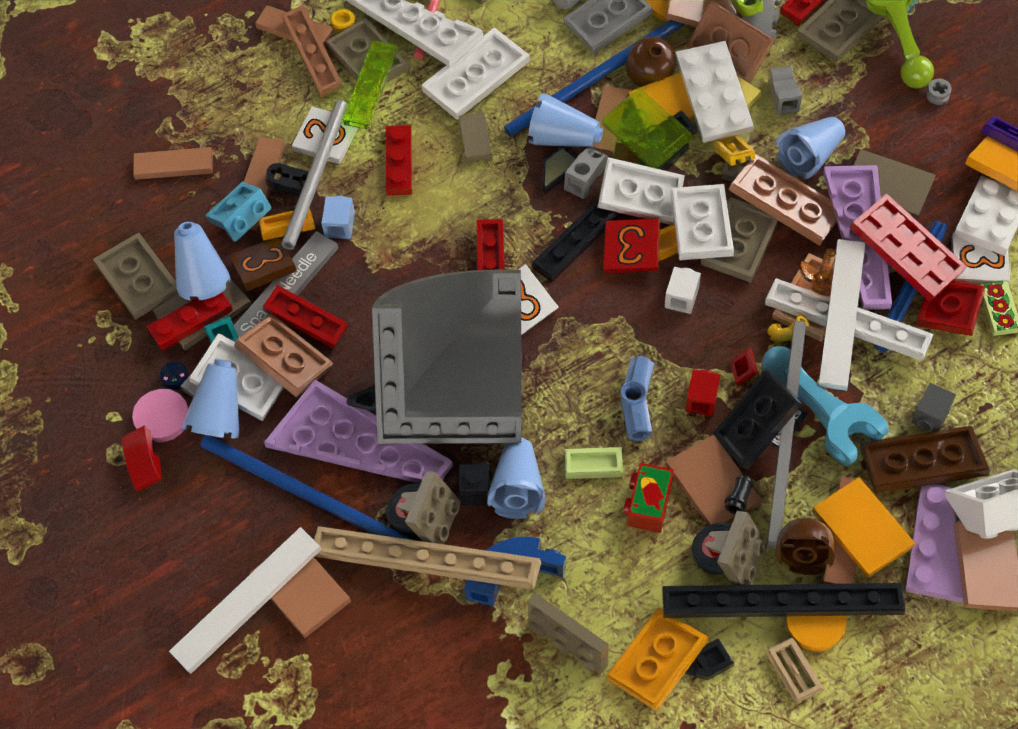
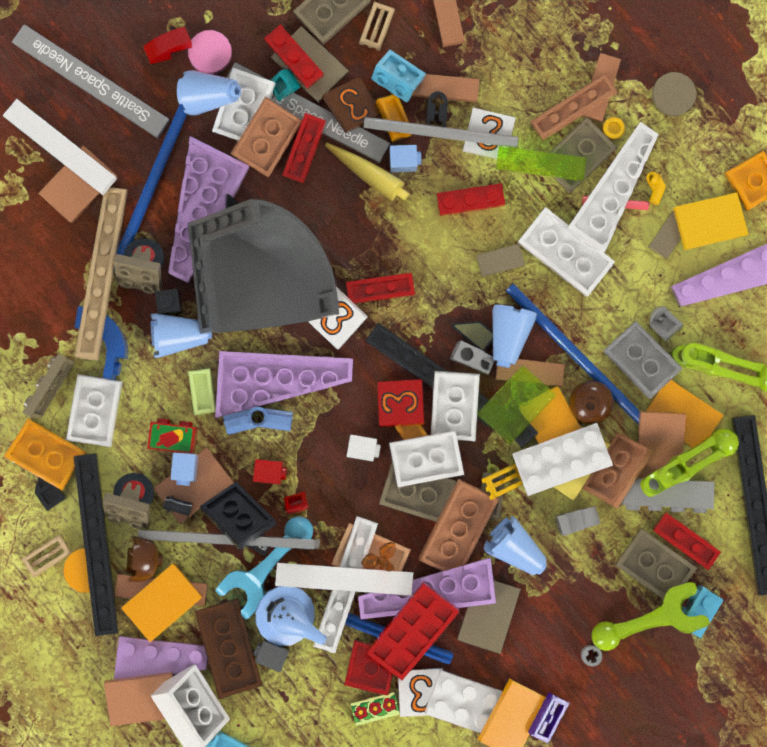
camera: 75 degrees right, 25 degrees up
clear blue tile [160,361,189,390] -> none
light blue cone [174,222,230,300] -> none
yellow arm [767,316,809,343] -> none
none -> light grey tile [12,24,170,139]
none -> white tile [66,374,123,447]
none -> light blue brick [171,453,198,486]
none -> lavender wing [215,351,353,418]
none -> light blue piece [256,586,327,646]
none -> light yellow piece [325,143,410,201]
none -> tan tile [359,2,395,51]

